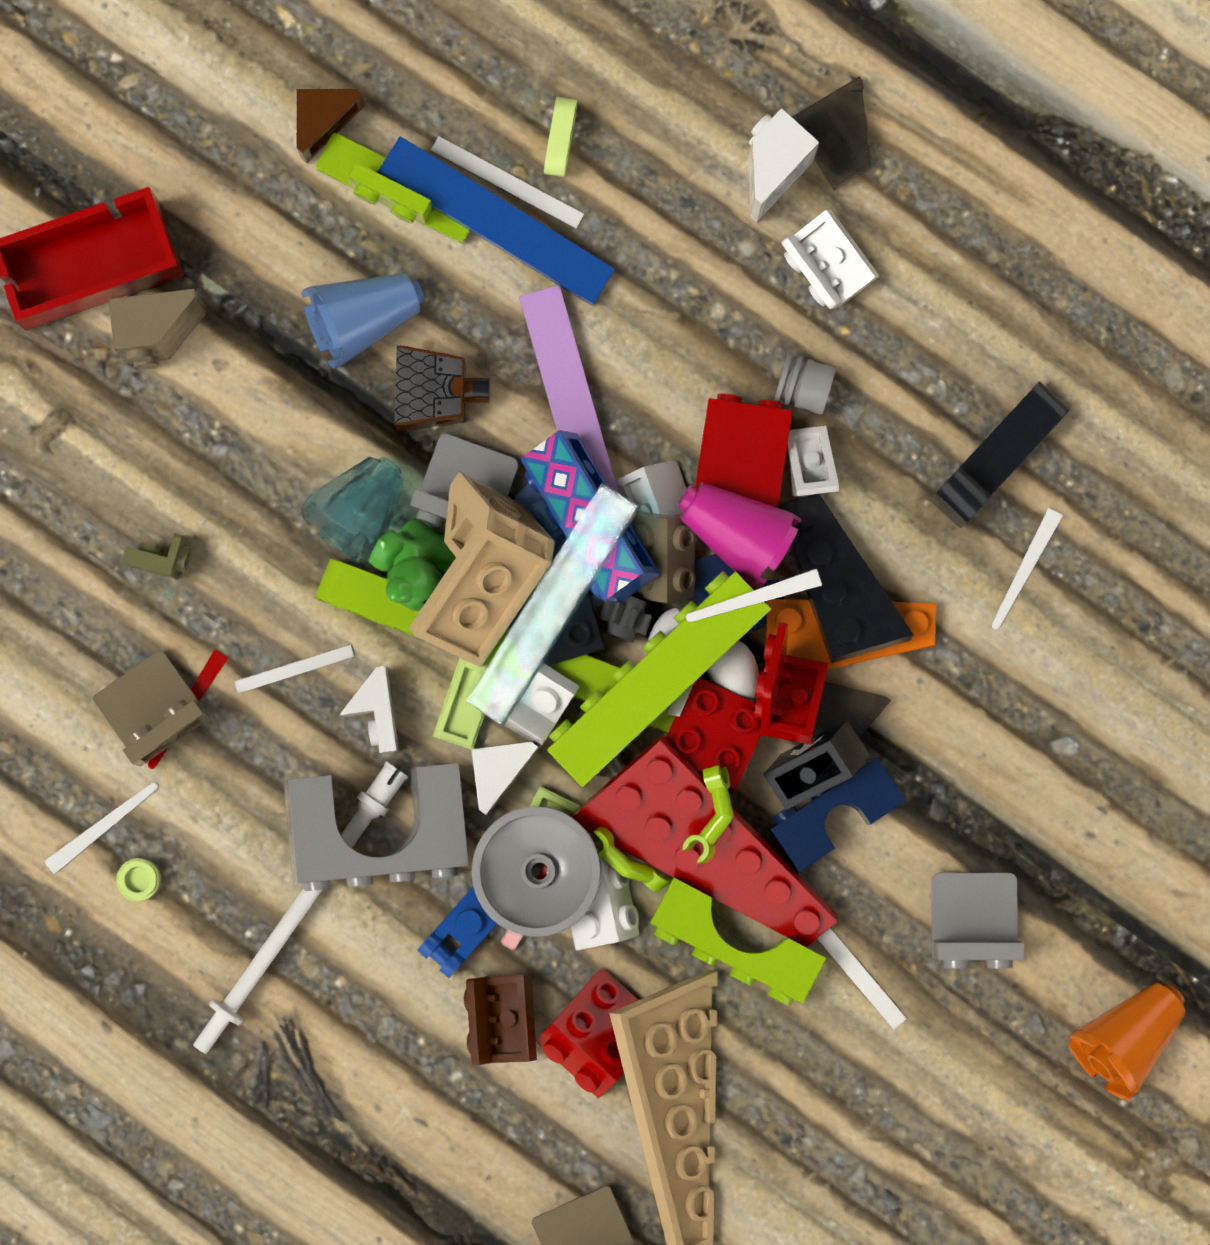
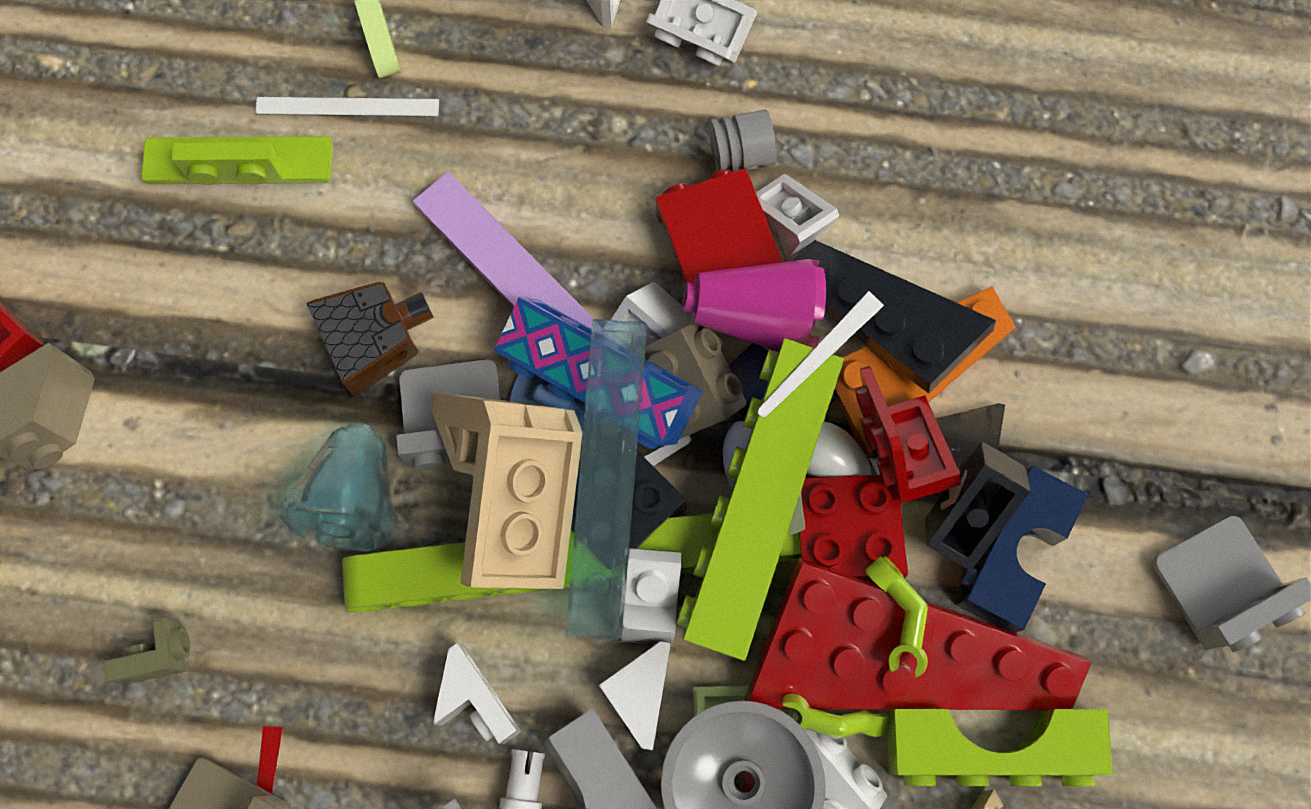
camera: 25 degrees left, 10 degrees down
white sticker [234,645,355,693] -> none
reddish brown slope [296,89,365,163] -> none
medium blue cone [302,274,424,368] -> none
bright green animal [368,517,456,611] -> none
blue tile [378,136,615,306] -> none
yellowish green tile [433,657,500,750] -> none
dark grey gear [598,596,652,643] -> none
white sticker [817,928,907,1029] -> none
black beam [929,381,1070,528] -> none
white sticker [992,507,1063,630] -> none

